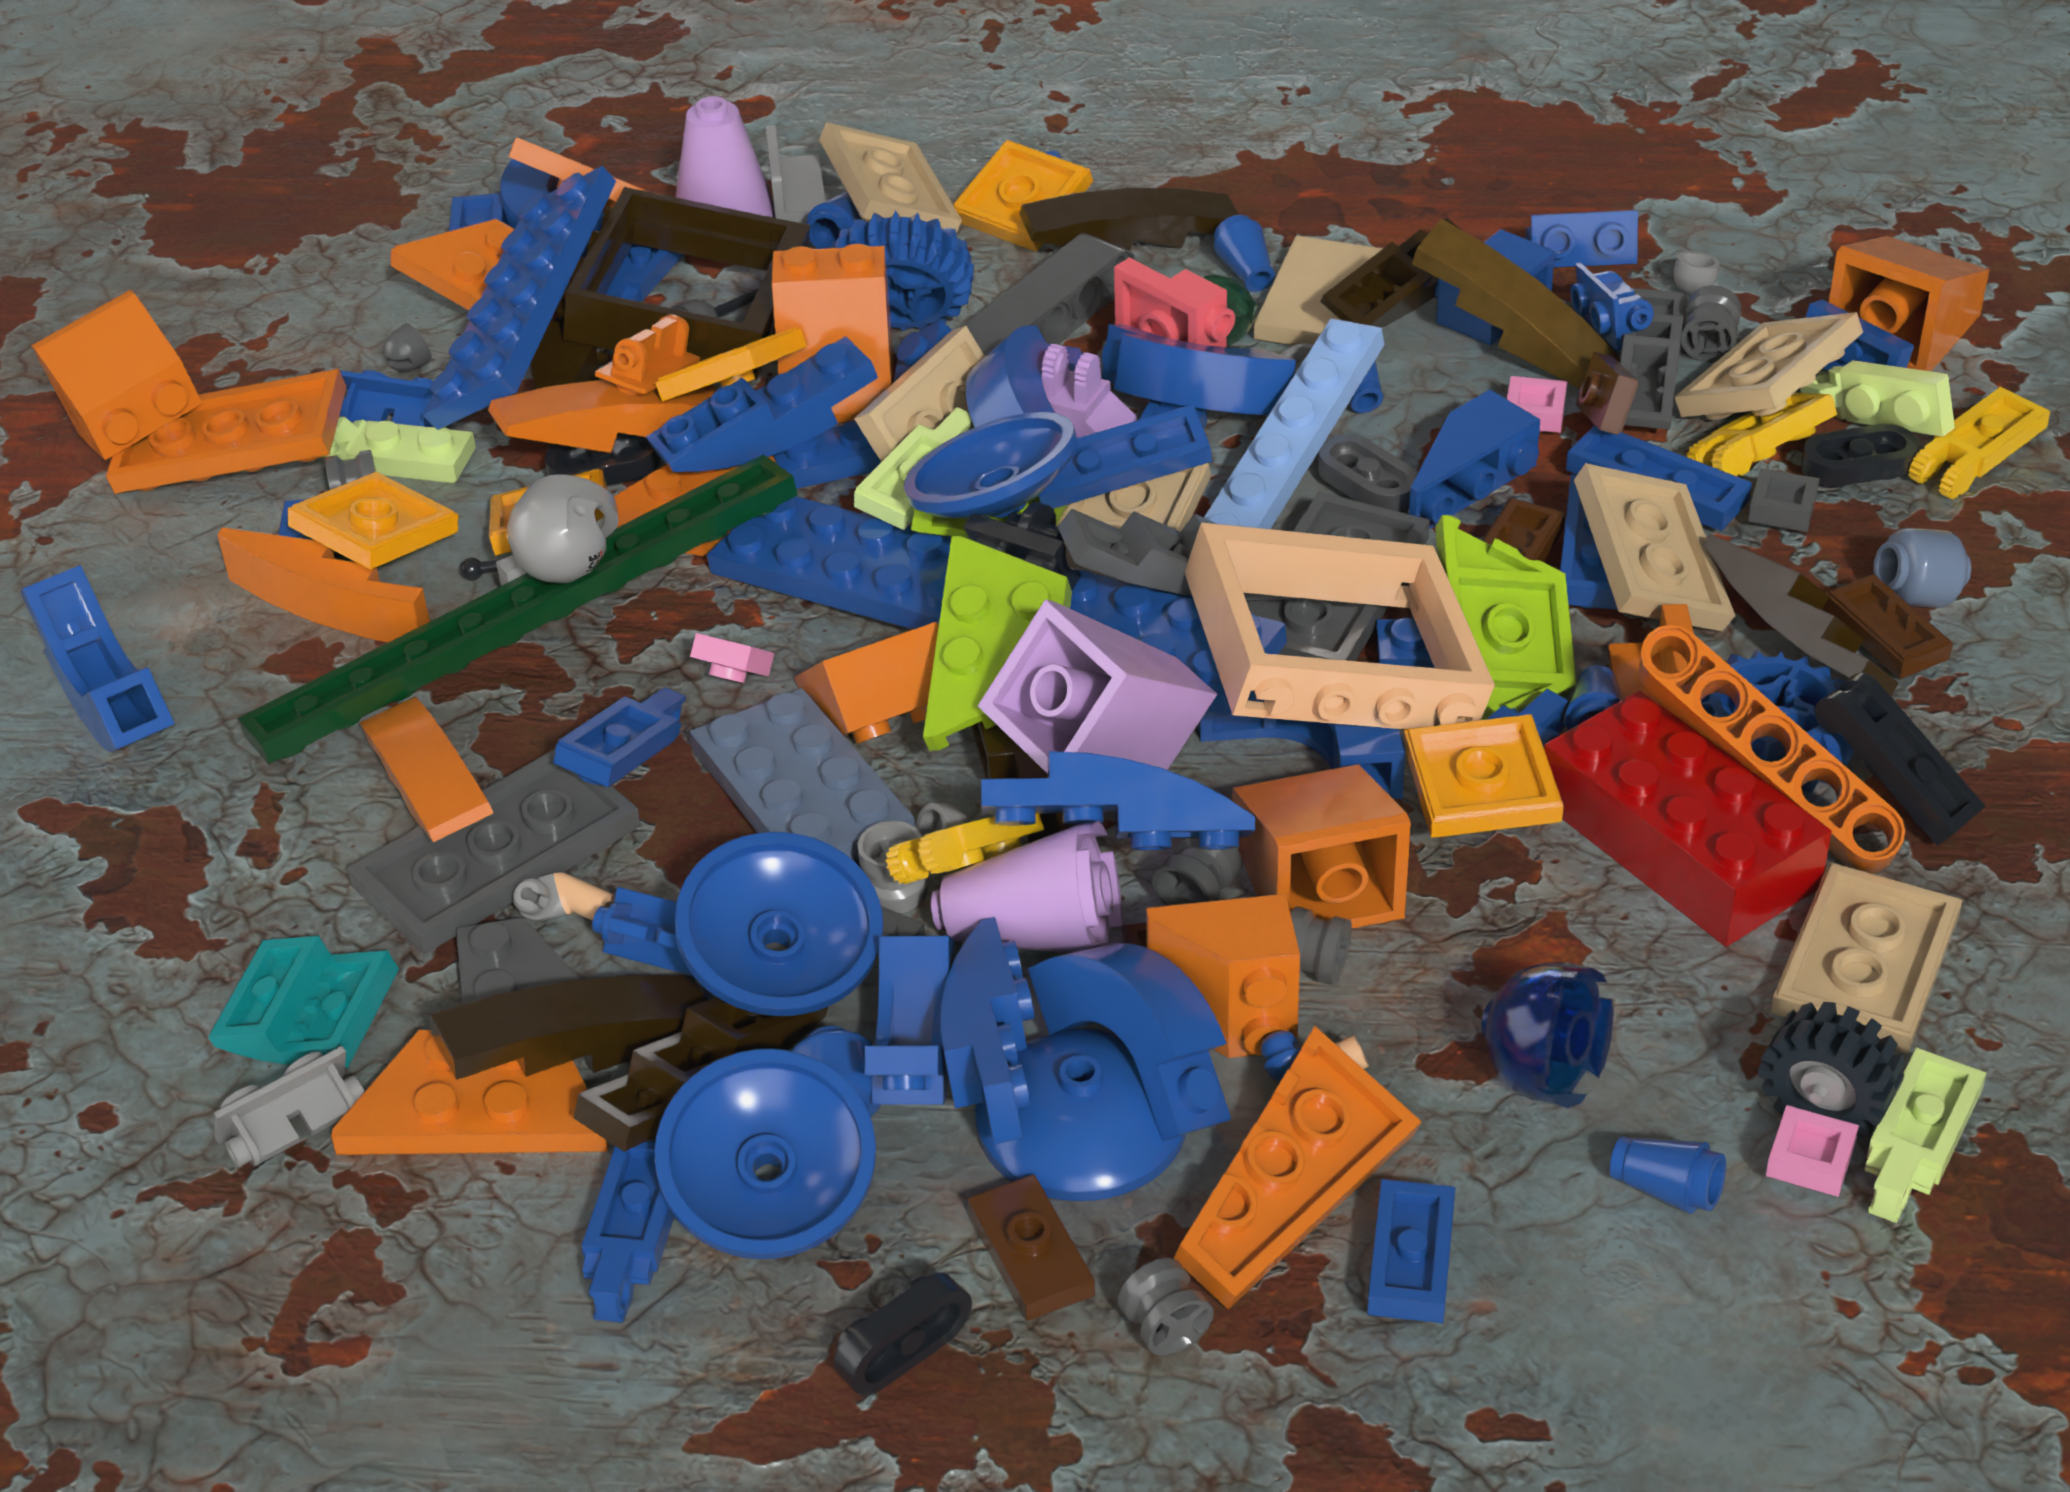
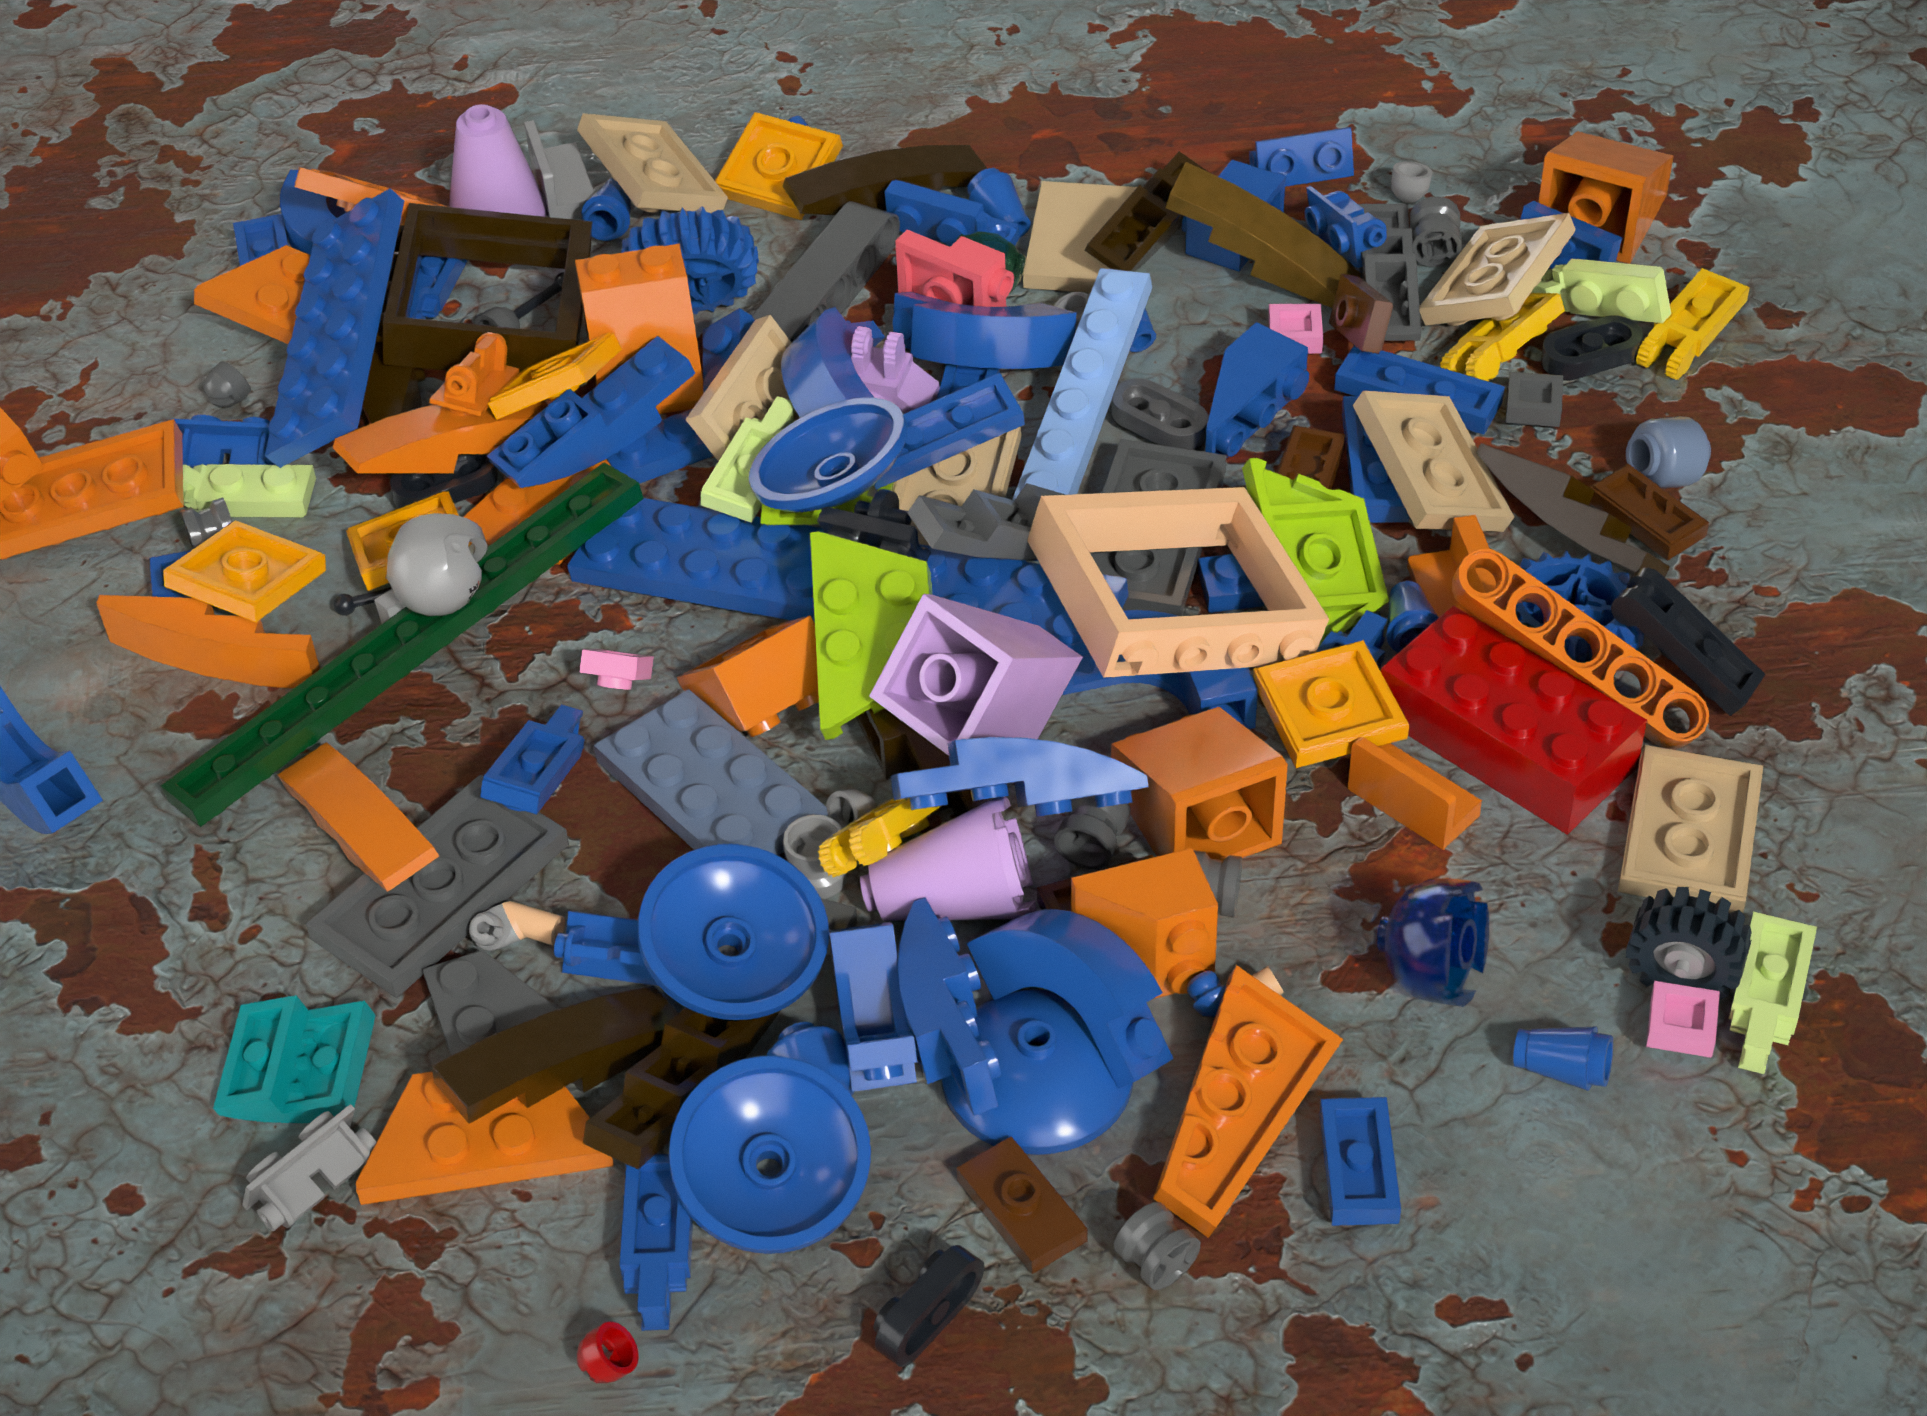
camera: 10 degrees left, 5 degrees up
none -> red hinge [577,1321,639,1383]
none -> blue hinge [885,179,1019,259]
none -> orange panel [1348,737,1482,850]

